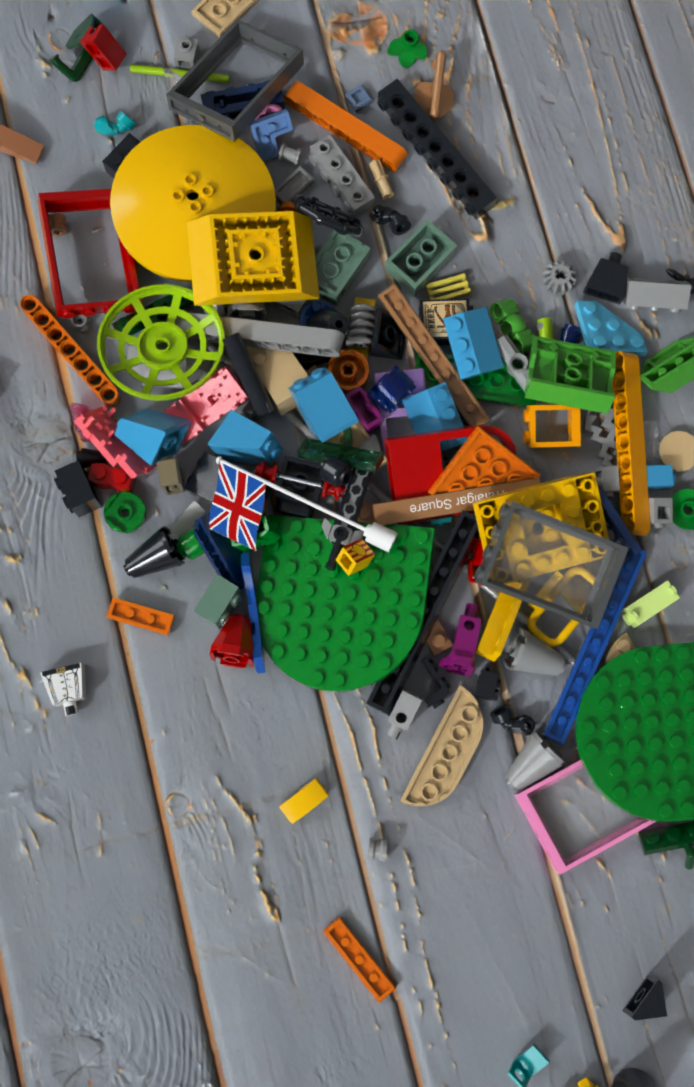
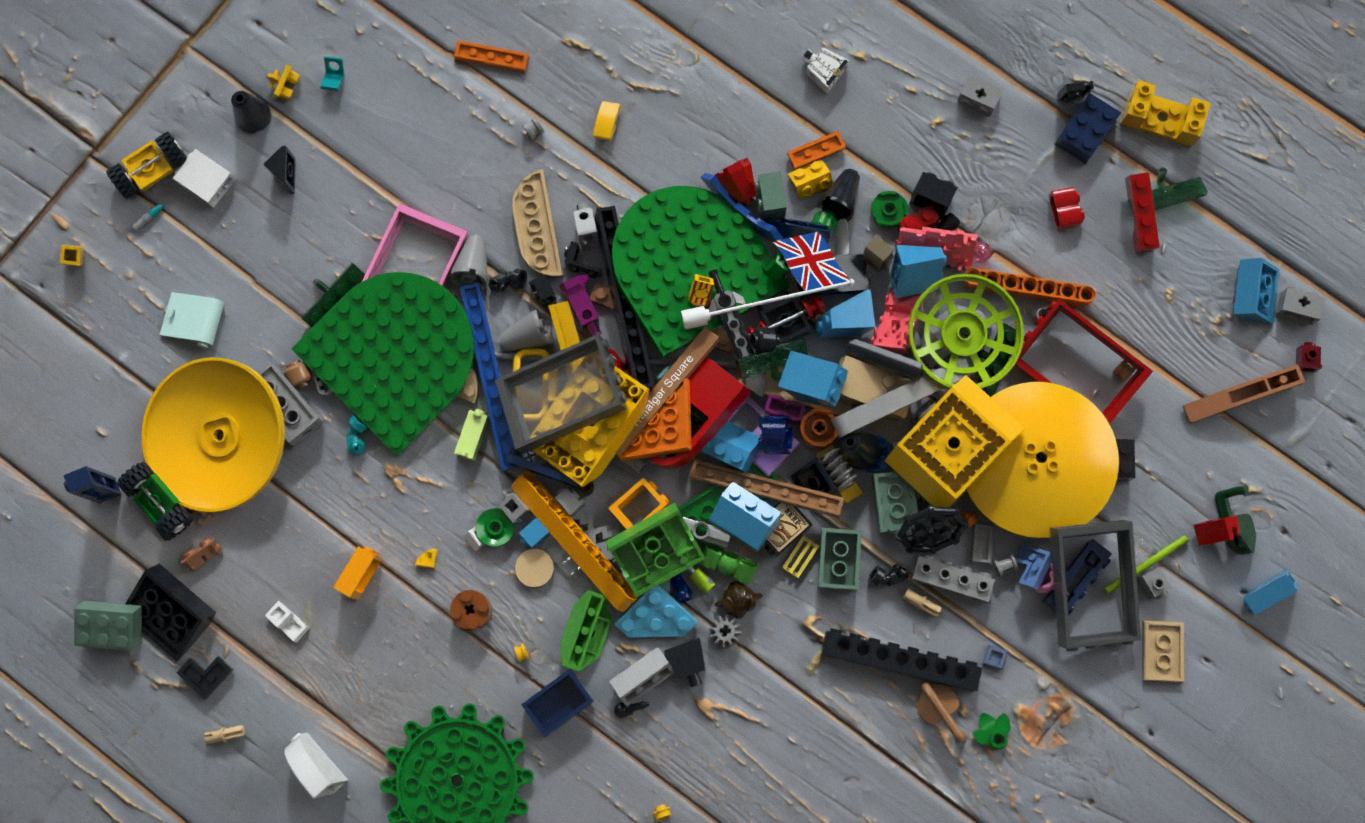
camera: 150 degrees right, 0 degrees up
teal arm [94,111,137,136] -> none
orange beam [283,81,408,172] -> none
none -> dark brown hair [715,581,763,619]
none -> yellow bracket [788,159,833,199]

